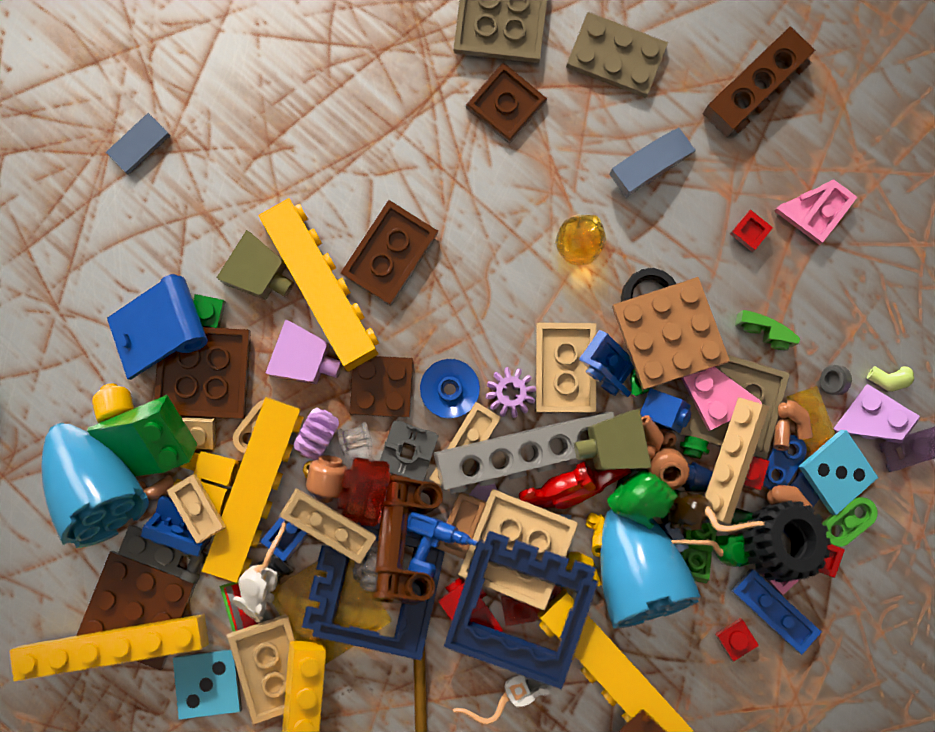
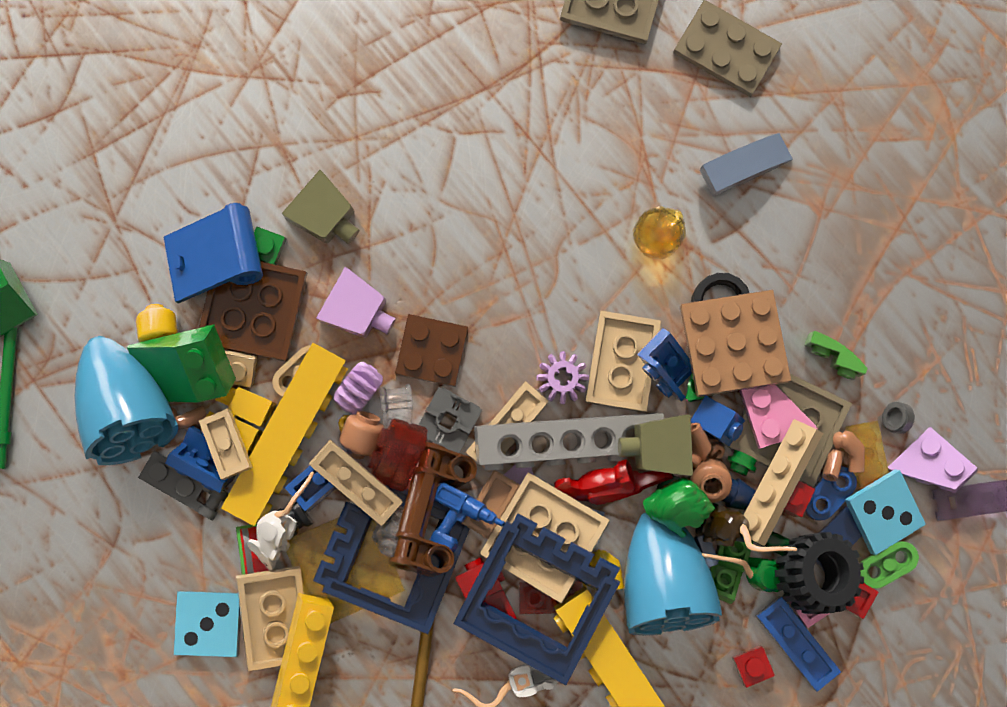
camera: 10 degrees right, 0 degrees up
yellow brick [10,614,209,681] -> none
reddish brown plate [76,551,196,670] -> none
sand blue tile [106,113,170,175] -> none
yellow brick [258,198,379,372] -> none
reddish brown plate [341,200,438,306] -> none
blue dish [420,359,480,419] -> none
reddish brown tile [466,62,547,144] -> none
yellow arm [585,513,605,557] -> none
reddish brown brick [703,26,815,138] -> none
red plate [730,209,773,252] -> none
nougat arm [767,485,814,508] -> none
bright pink wing [775,180,857,245] -> none
yellowish green arm [867,366,914,392] -> none

